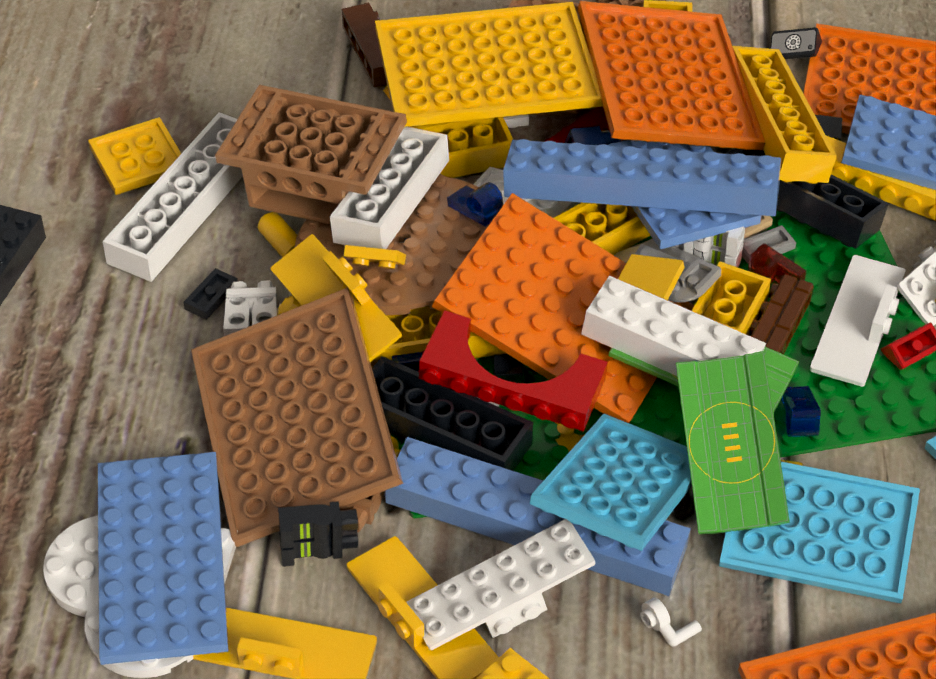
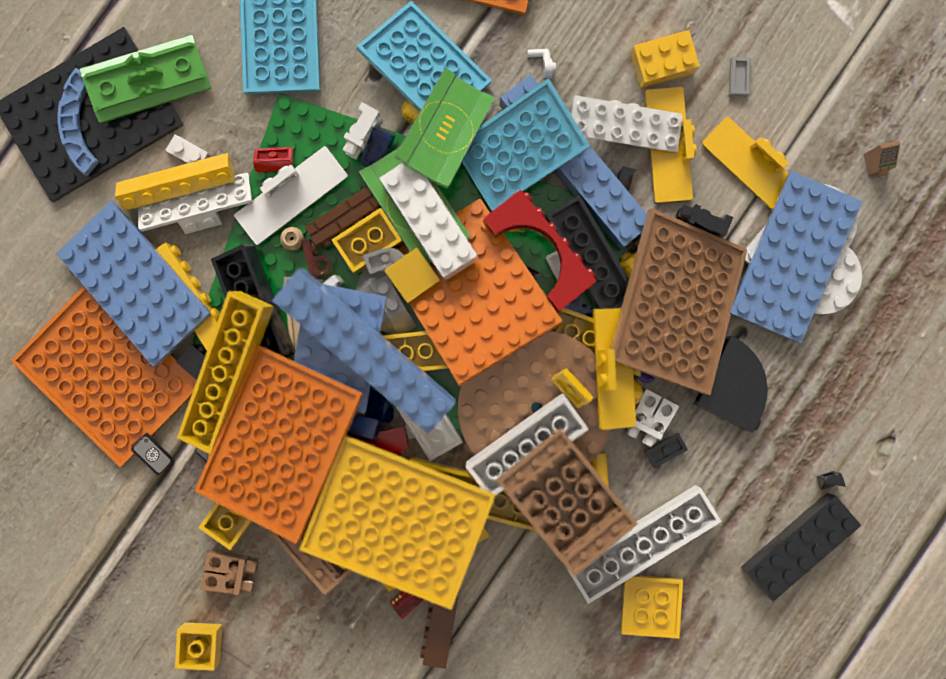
camera: 155 degrees left, 40 degrees up
clear blue plate [447,182,503,227] -> none
none -> tan plate [280,227,305,251]
none -> white hips [342,102,383,160]
none -> black slope [617,166,636,191]
none -> black brick [693,336,768,433]

